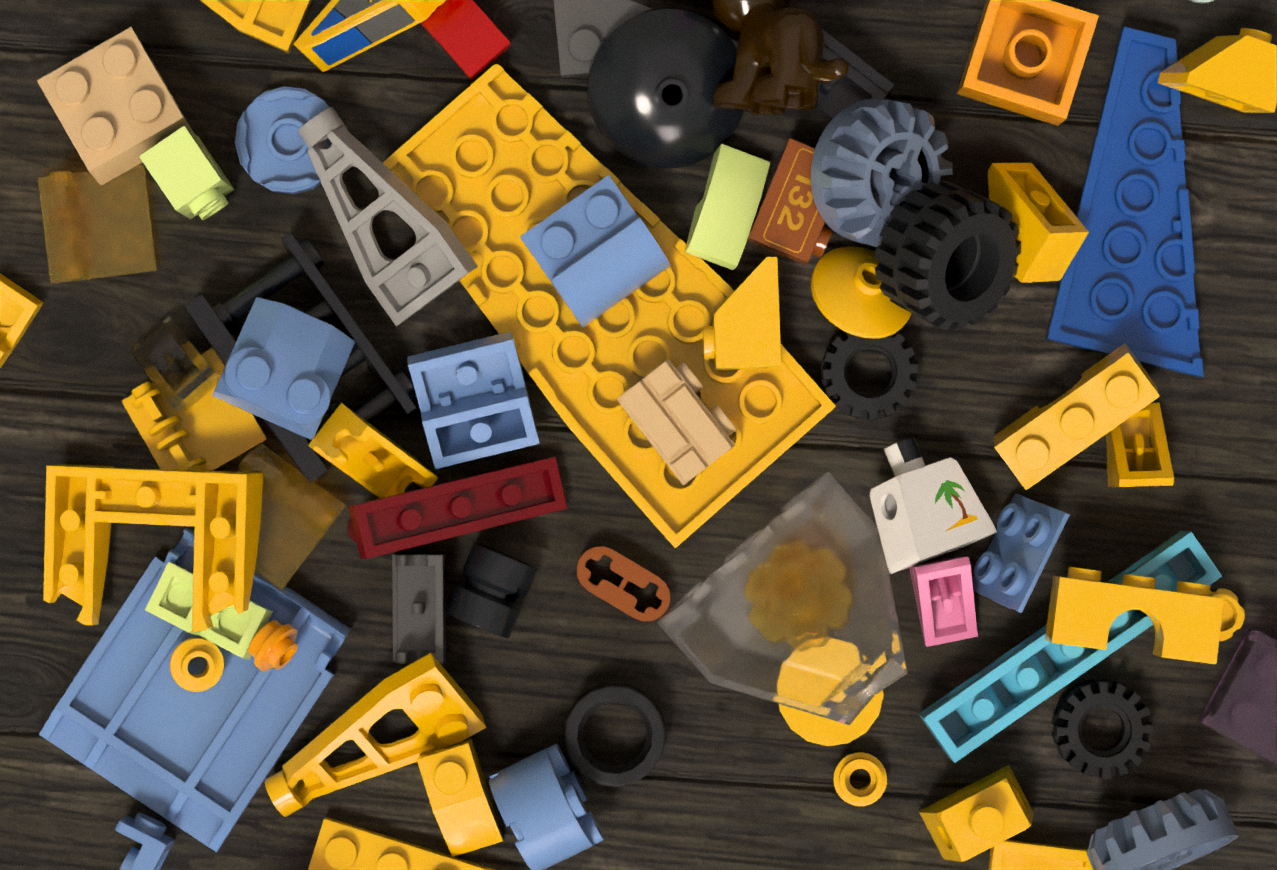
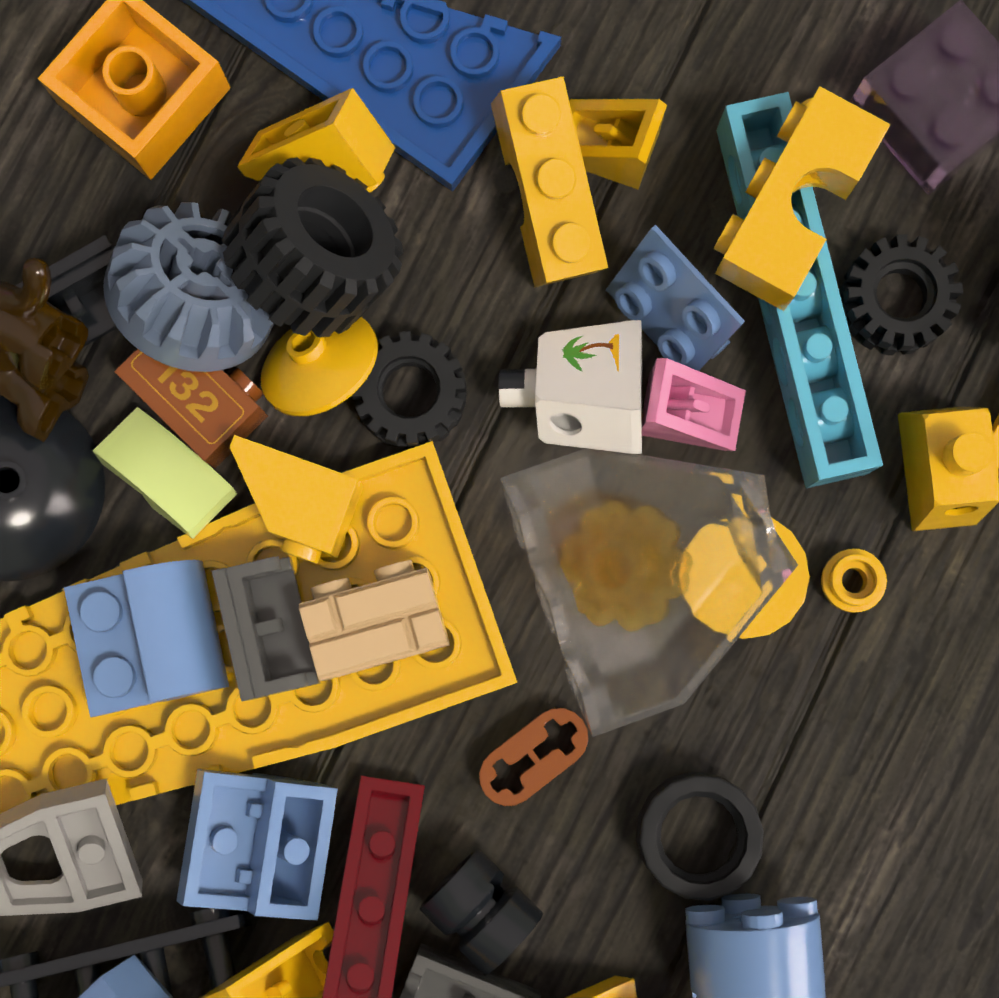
camera: 65 degrees left, 5 degrees down
none -> dark grey hinge [212,556,320,701]

